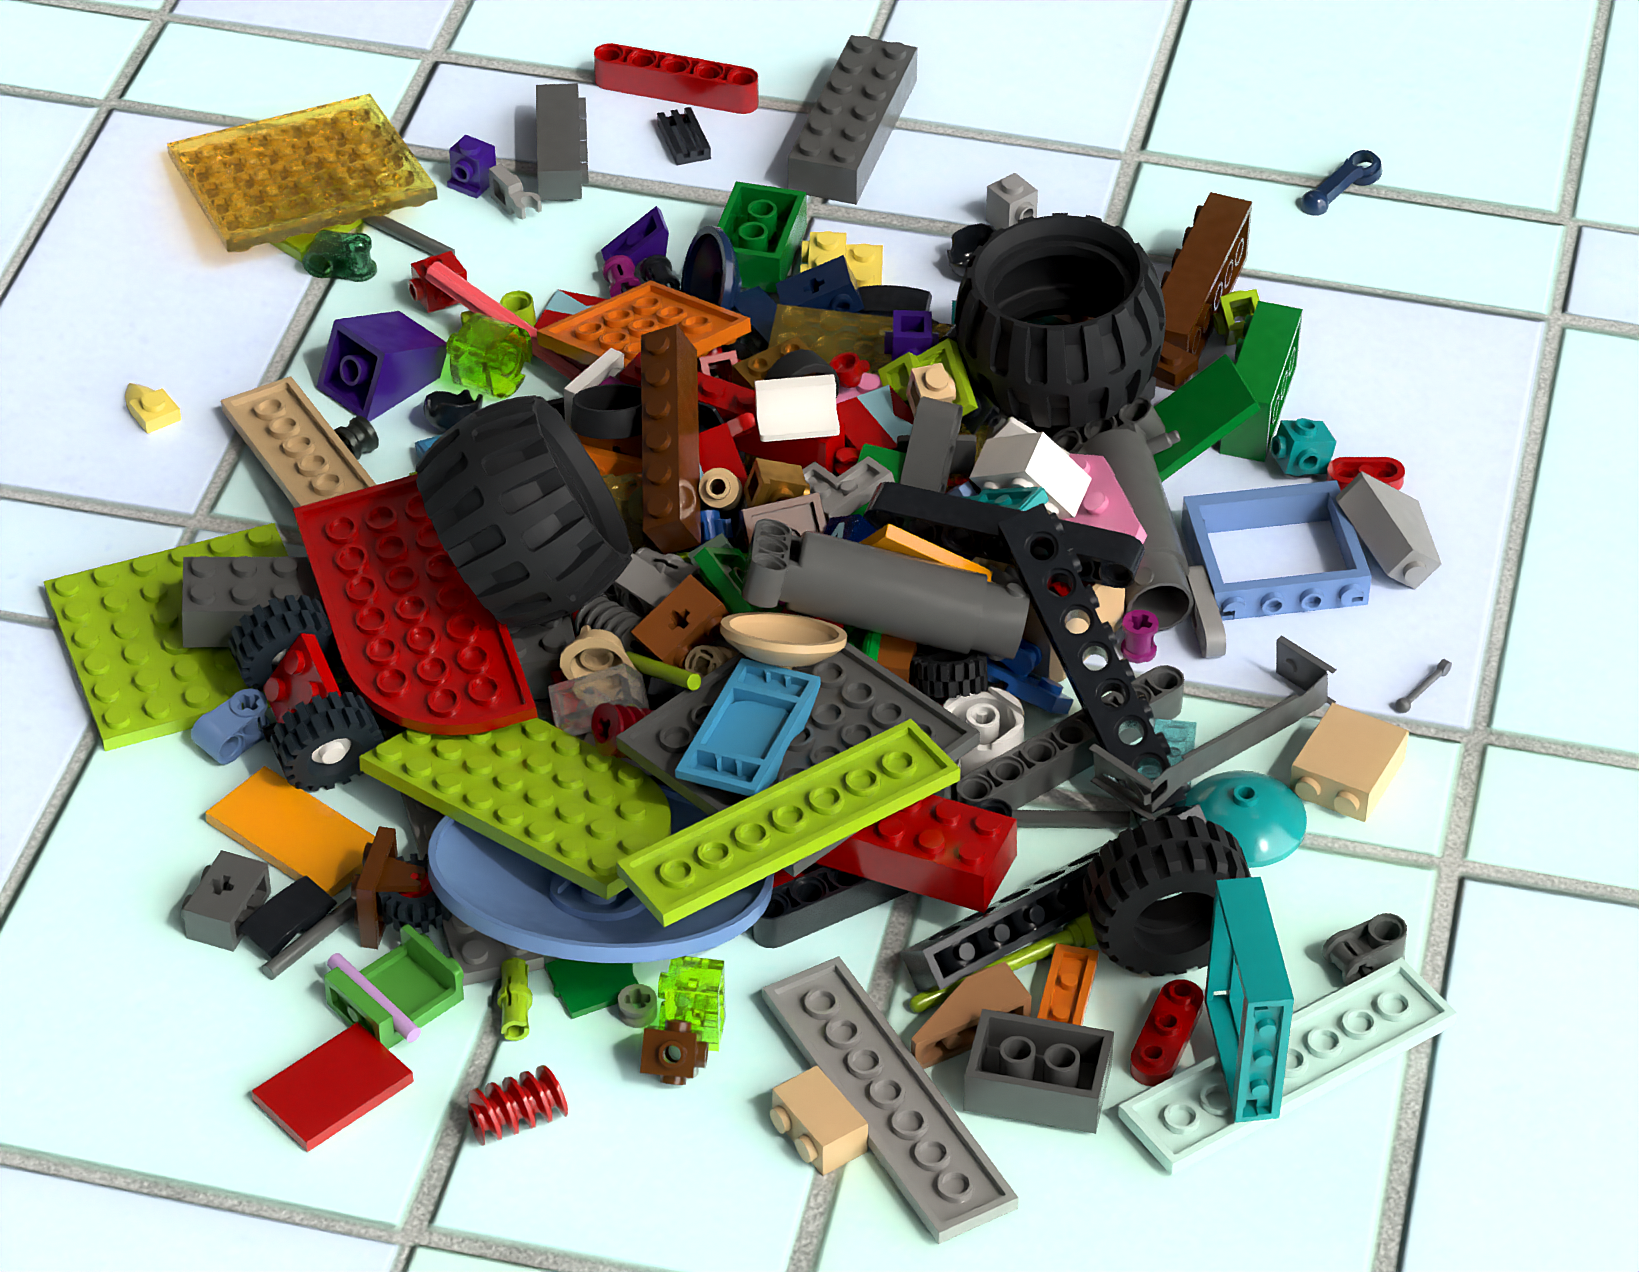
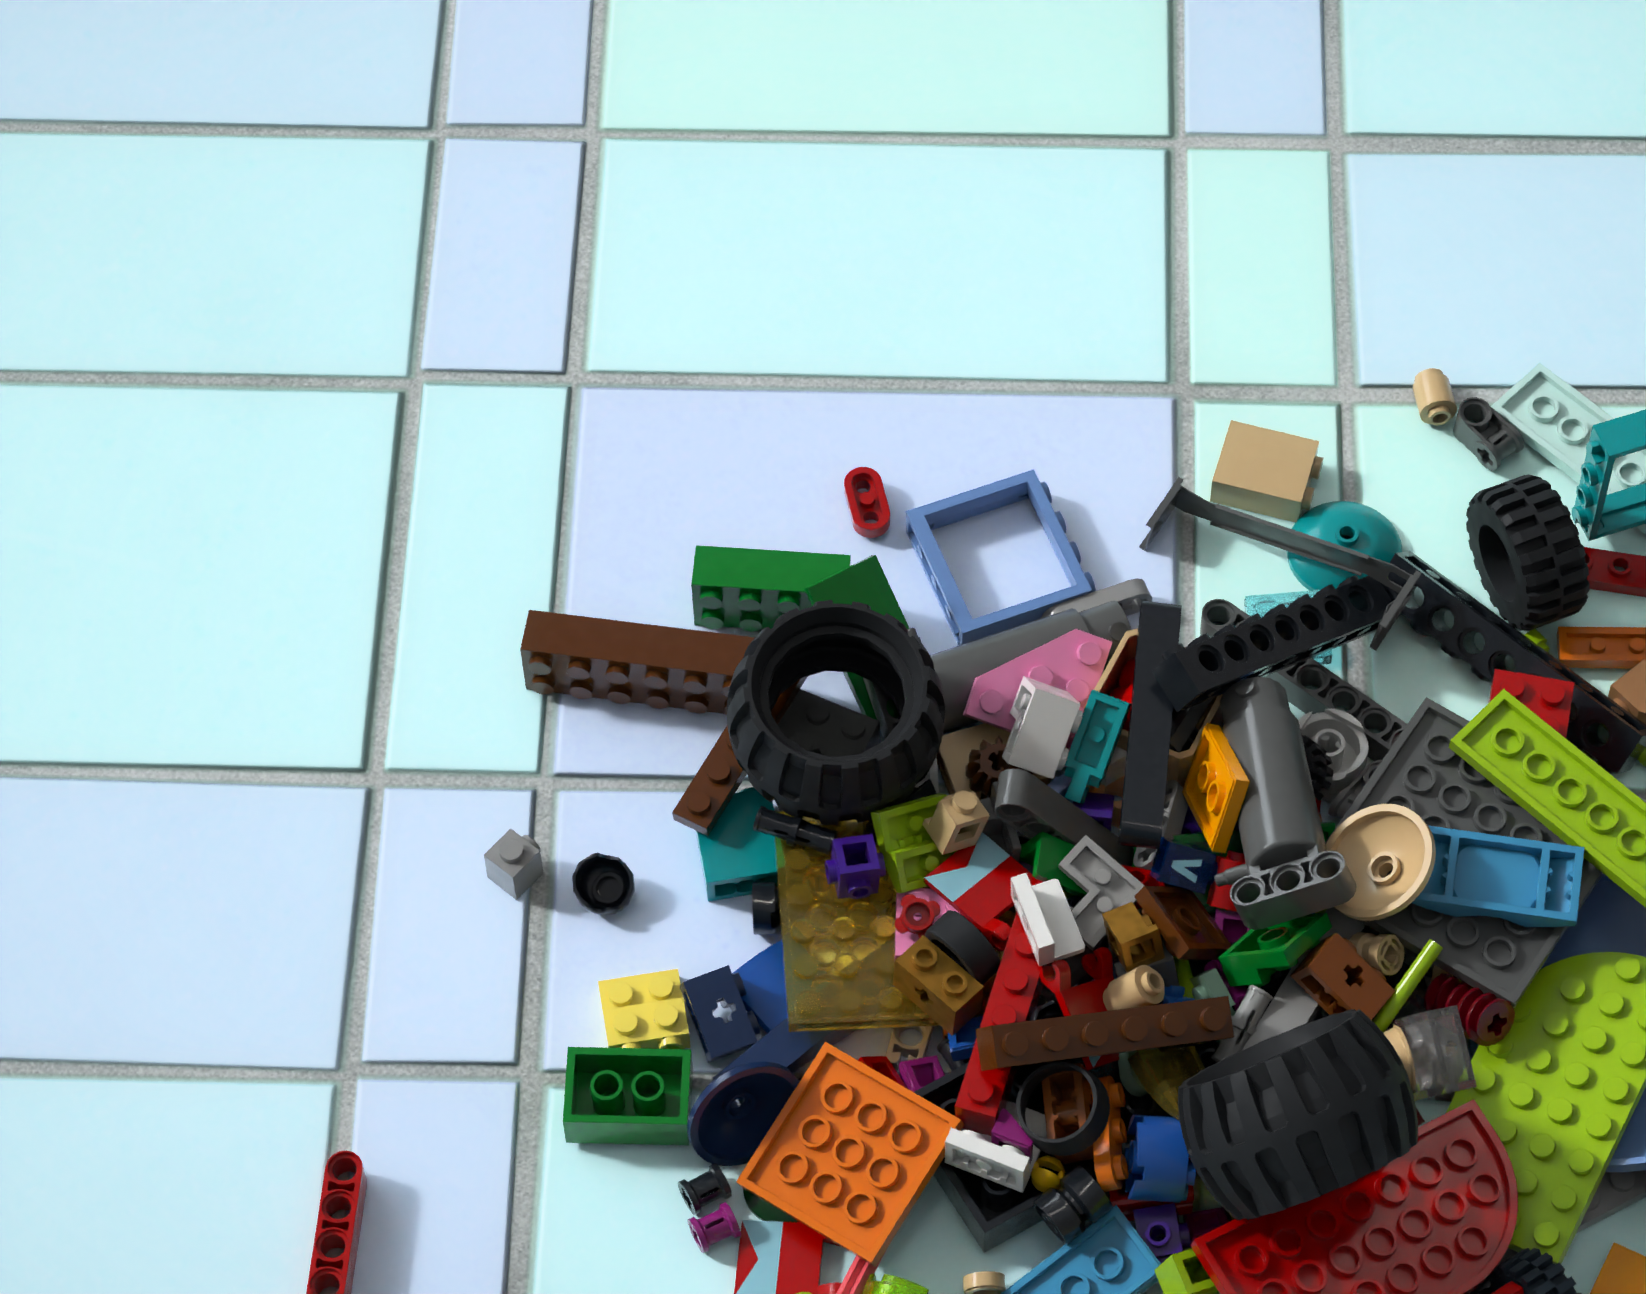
camera: 100 degrees left, 15 degrees up
dark purple slope [601,206,669,275] -> none
black tile [657,107,711,166] -> none
dark grey brick [788,35,918,205] -> none
black slope [850,285,932,326] -> none
dark grey bar [1012,810,1130,828] -> none
lime brick [1213,289,1260,346] -> none
teal brick [1271,418,1337,476] -> none
dark blue piece [1300,150,1383,216] -> none
light grey slope [1336,471,1442,590] -> none
dark grey hinge [1395,659,1452,713] -> none
none -> tan brick [1412,368,1457,426]

